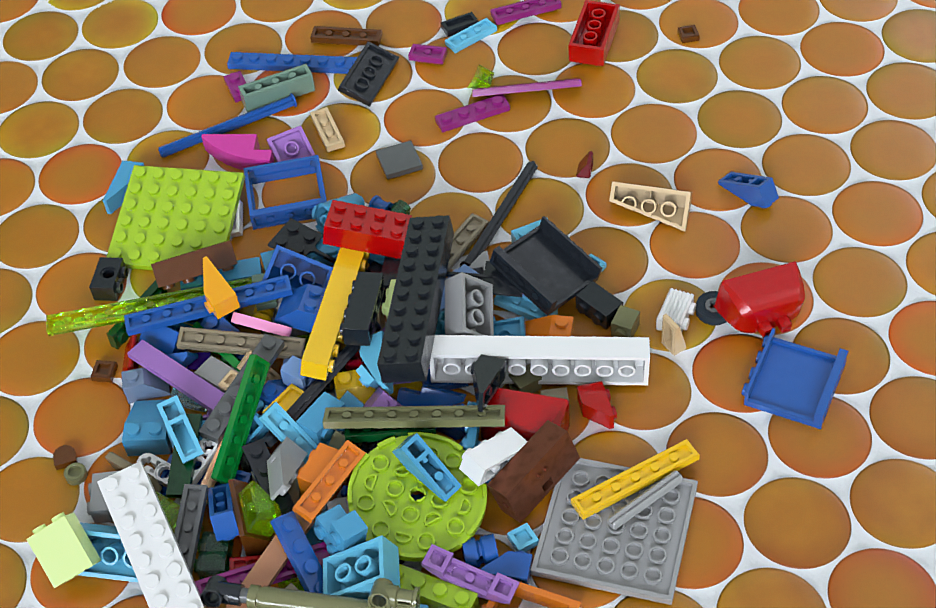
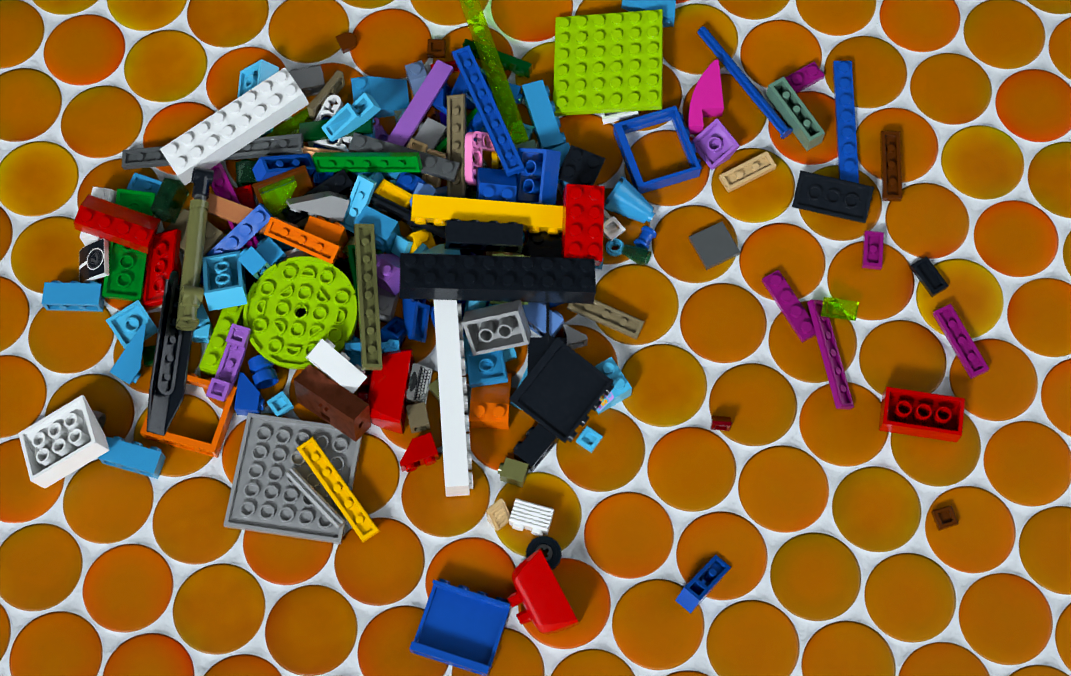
camera: 80 degrees right, 20 degrees up
yellowish green brick [26,512,102,588] -> none
olive tile [64,463,88,485] -> none
black brick [89,257,129,301] -> none
reddish brown slope [151,240,238,290] -> none
light orange slope [203,256,240,319] -> none
dark azure slope [392,433,462,502] -> none
medium azure tile [445,18,497,53] -> none
black axle [460,161,538,267] -> none
black slope [471,354,506,412] -> none
tan wedge [609,181,693,231] -> none

